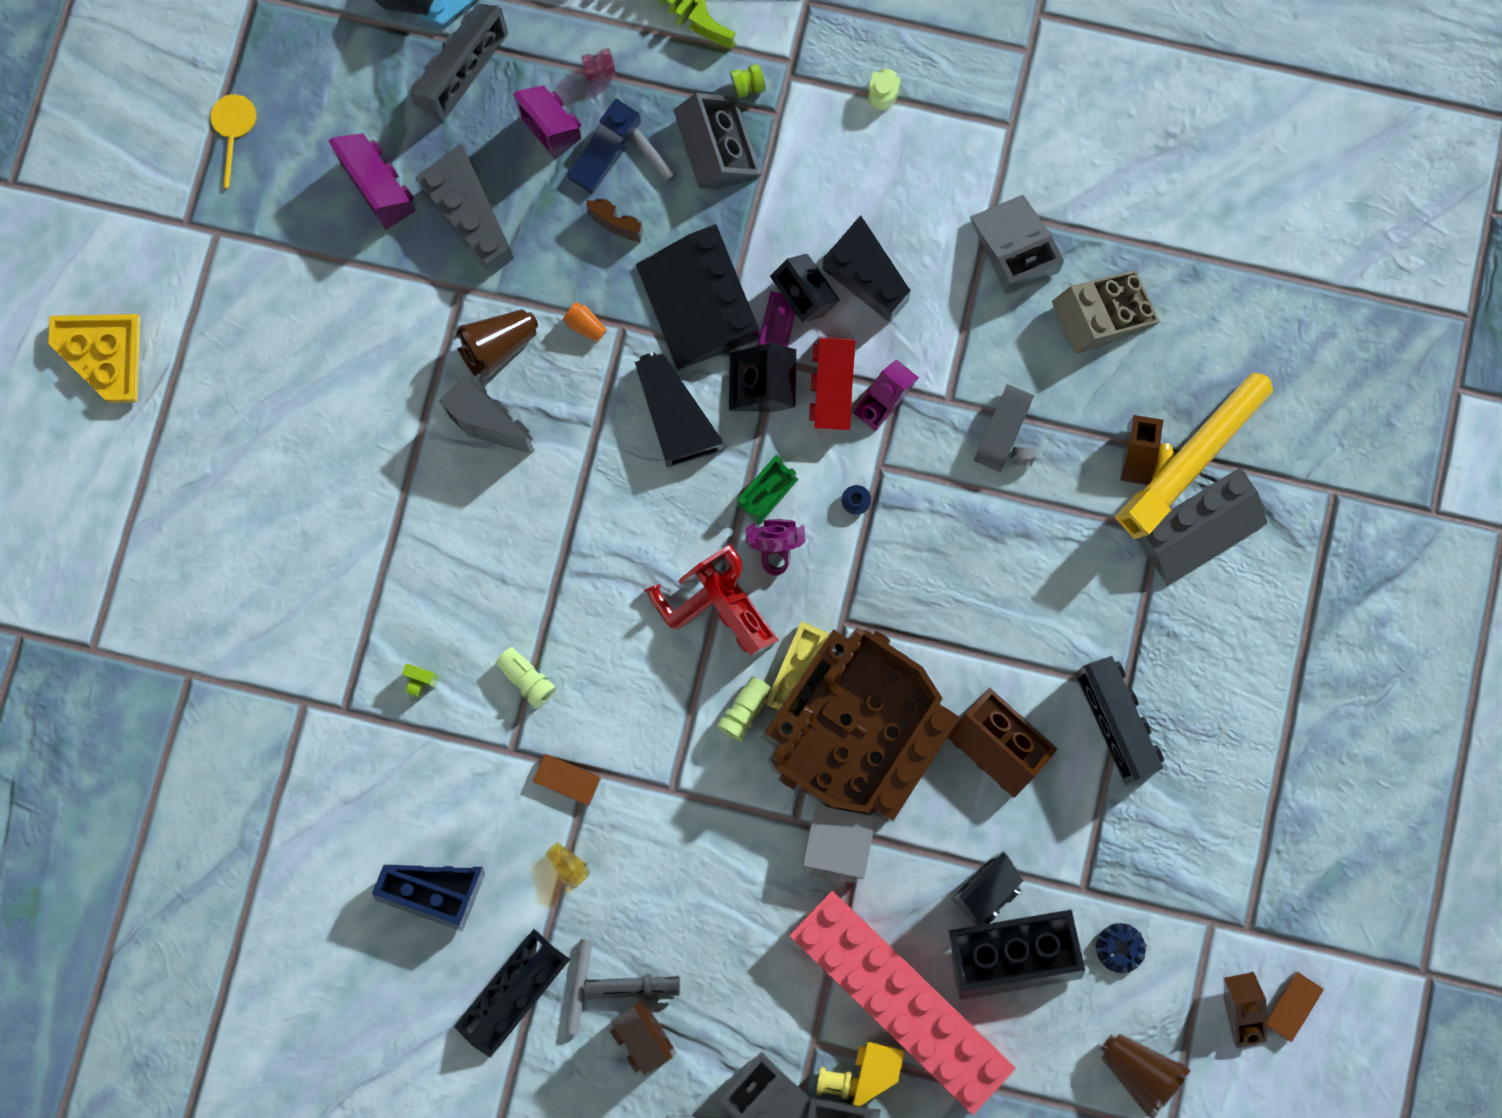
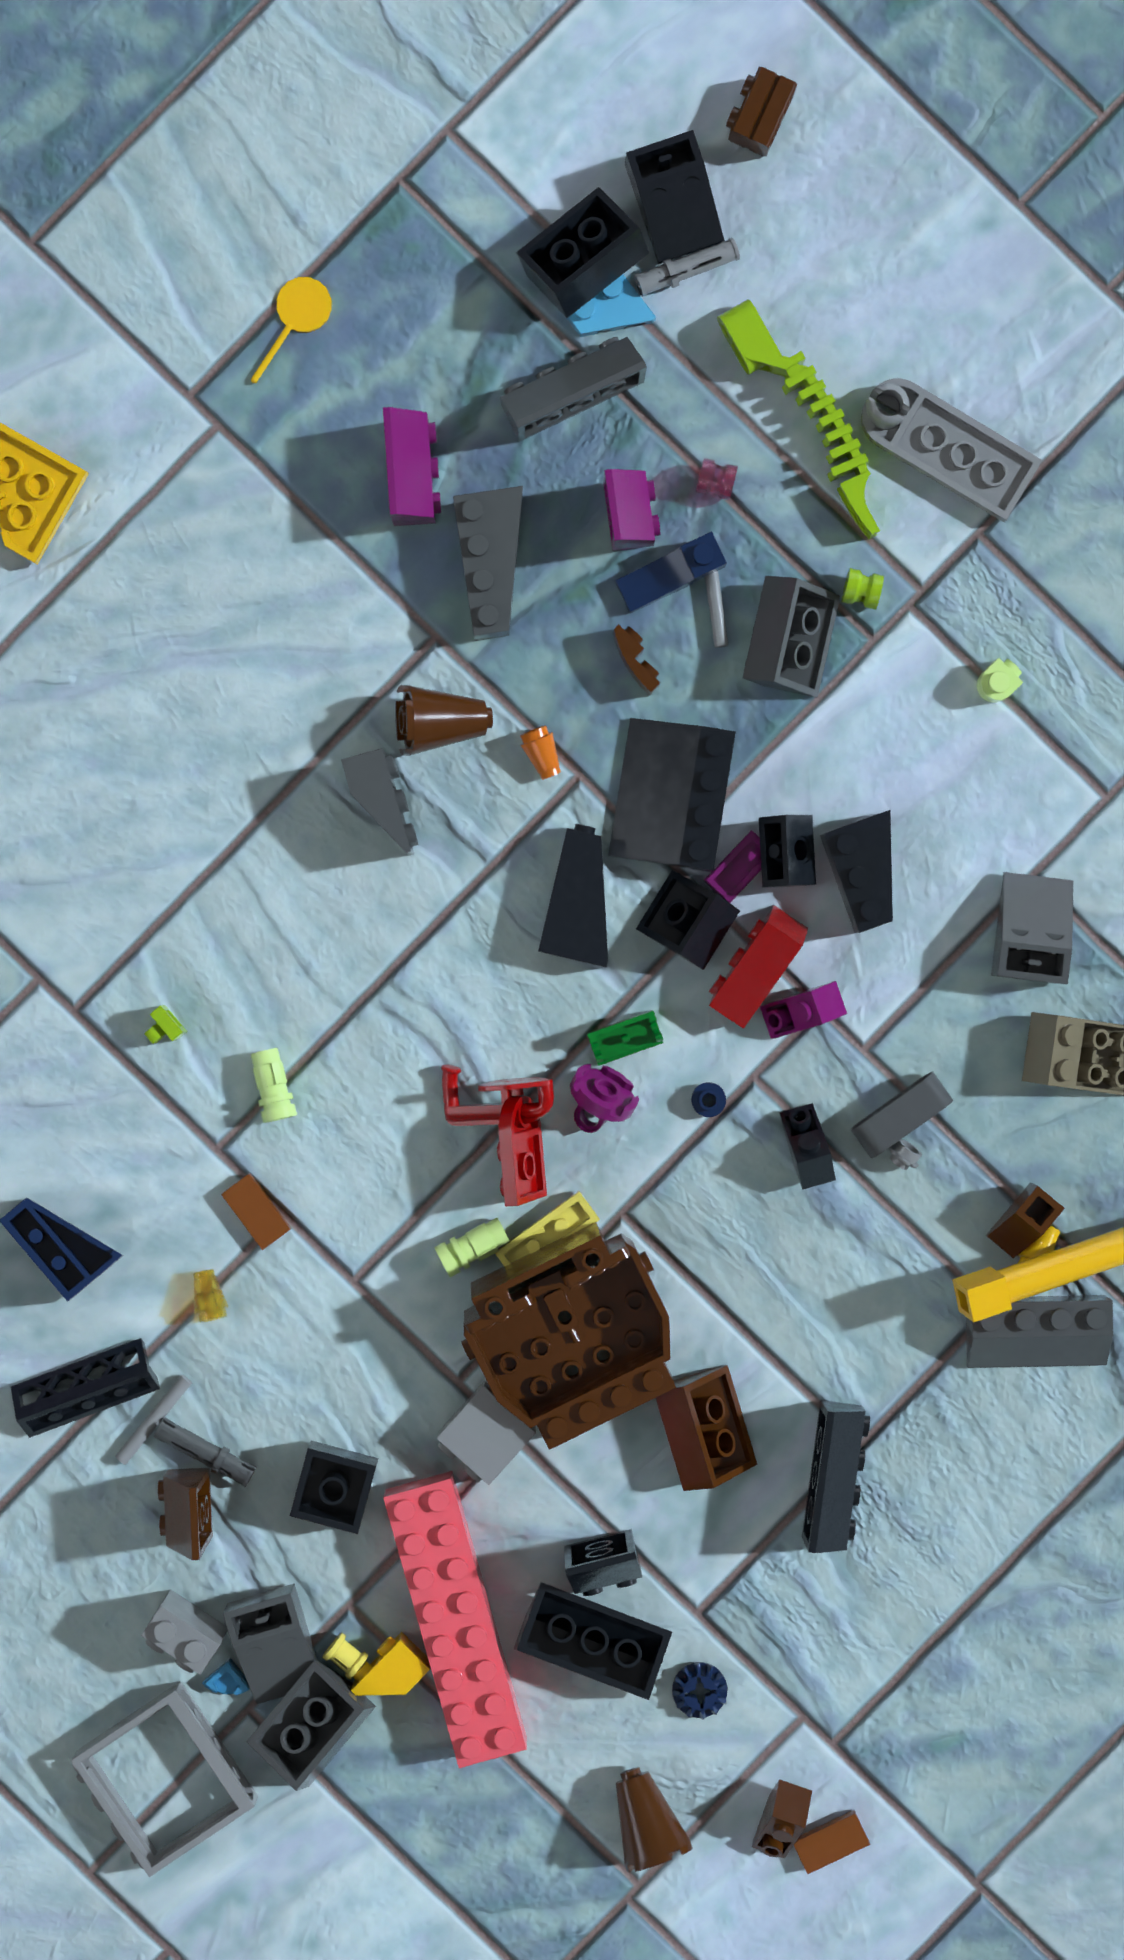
camera: 25 degrees right, 10 degrees up
none -> black brick [290,1440,379,1534]
none -> black slope [779,1103,836,1190]

